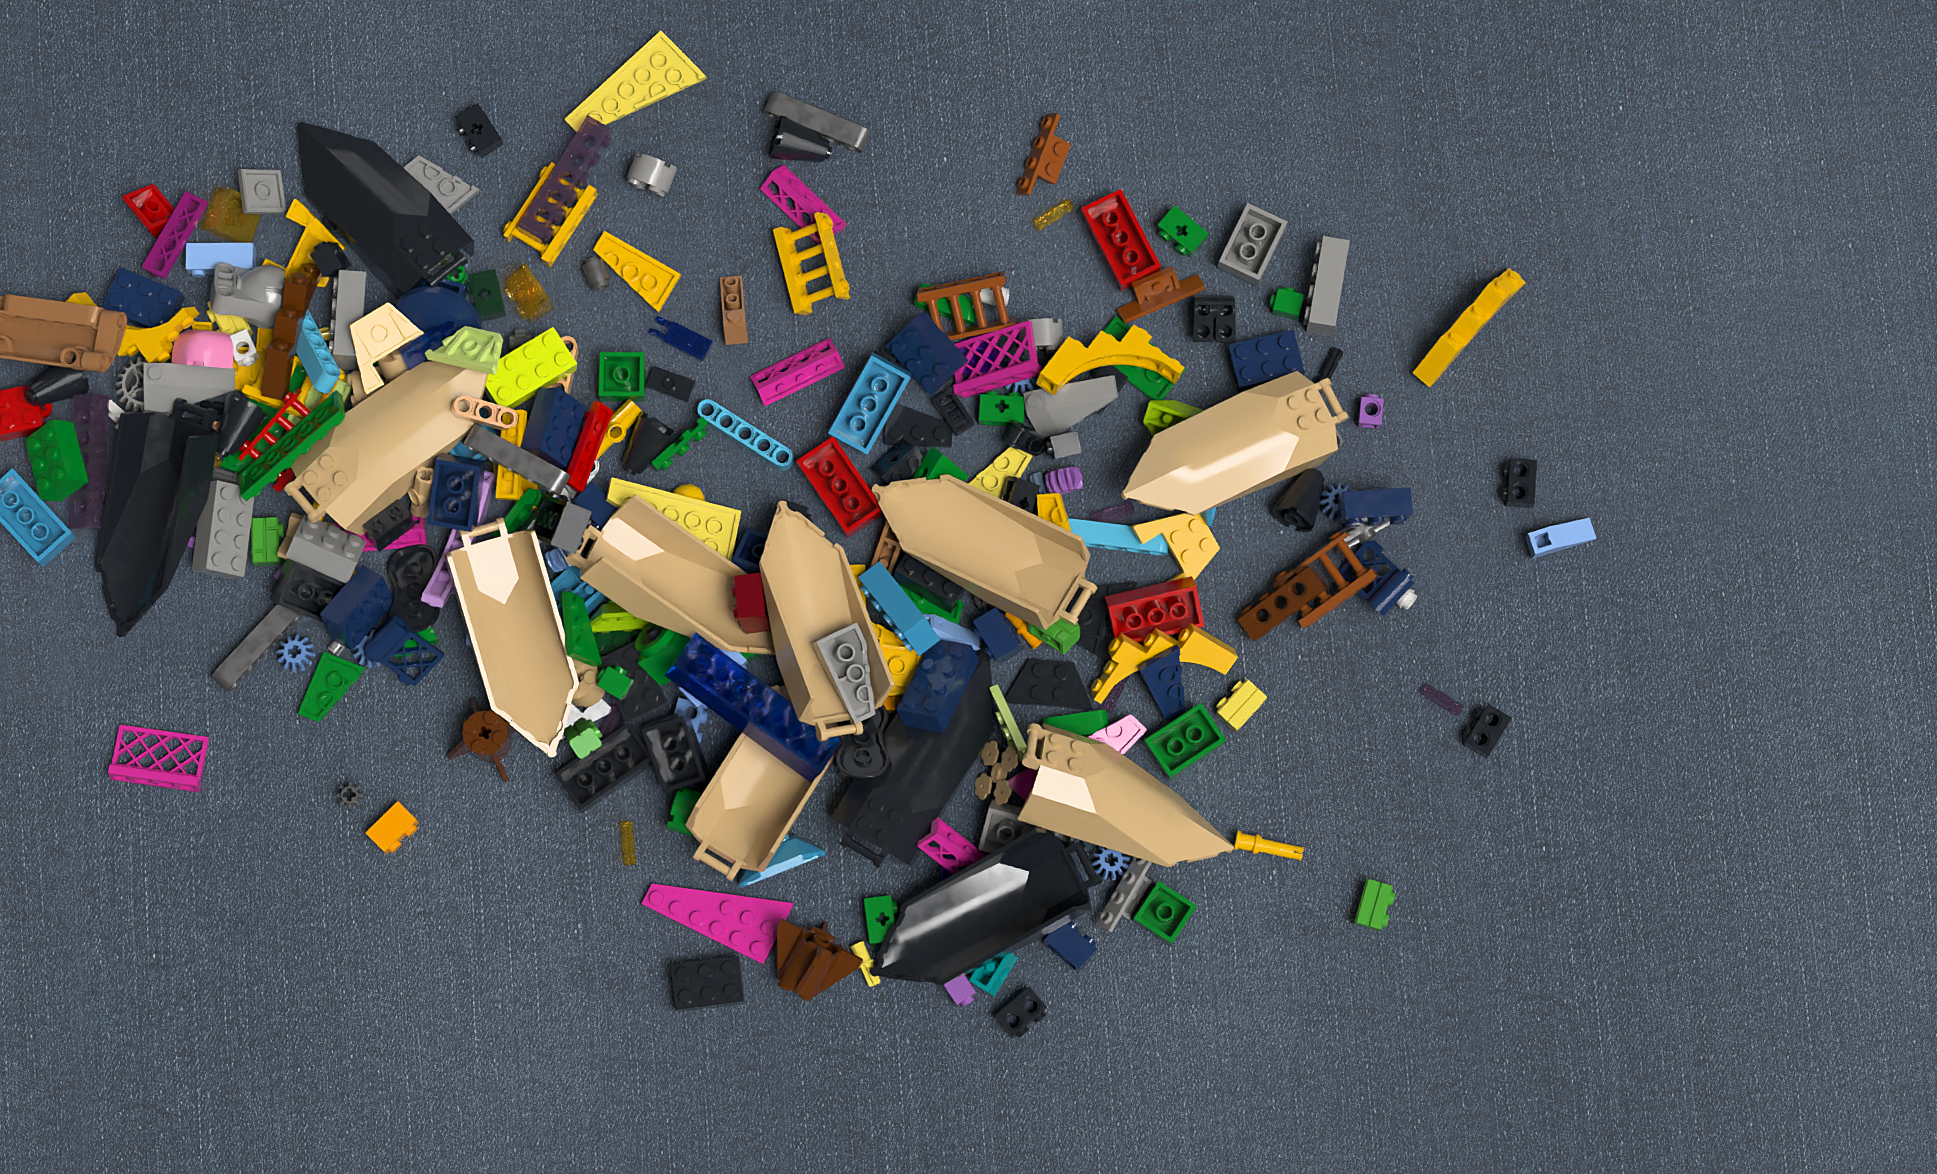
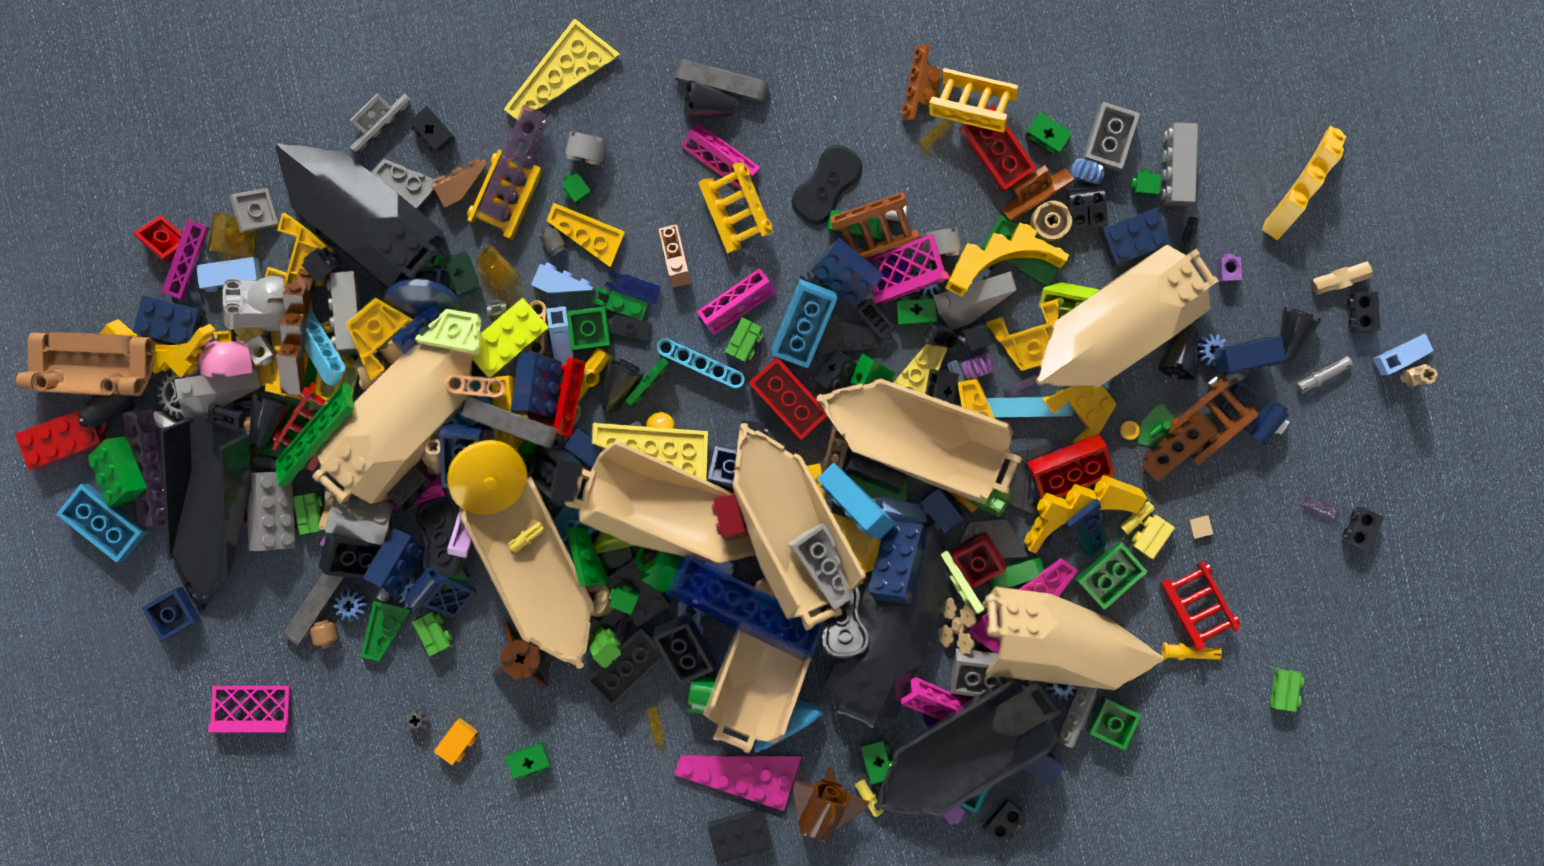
camera: 10 degrees left, 10 degrees up
none -> dark blue brick [142,587,201,641]
none -> medium nougat head [310,619,338,649]
none -> light grey bracket [350,93,410,152]
none -> bright green brick [412,611,453,656]
none -> medium nougat slope [431,158,487,208]
none -> yellow dish [447,441,527,515]
none -> green brick [505,742,552,780]
none -> light yellow axle [508,522,545,553]
none -> light blue slope [531,263,595,294]
none -> light blue slope [546,307,574,365]
none -> green brick [562,172,592,204]
none -> green hinge [592,287,648,321]
none -> bright green brick [725,318,764,363]
none -> black plate [791,145,863,225]
none -> yellow fence [930,68,1018,133]
none -> dark red brick [952,532,1006,589]
none -> yellow wing [986,299,1059,371]
none -> tan brick [1030,201,1072,242]
none -> medium blue gear [1071,158,1105,185]
none -> yellow tile [1119,421,1140,440]
none -> light yellow axle [1120,502,1154,535]
none -> green shield [1137,402,1173,446]
none -> red fence [1159,561,1241,651]
none -> tan tile [1189,515,1213,539]
none -> black cone [1280,306,1322,362]
none -> light grey pin [1296,356,1353,394]
none -> tan piece [1311,261,1373,295]
none -> tan piece [1400,364,1438,387]

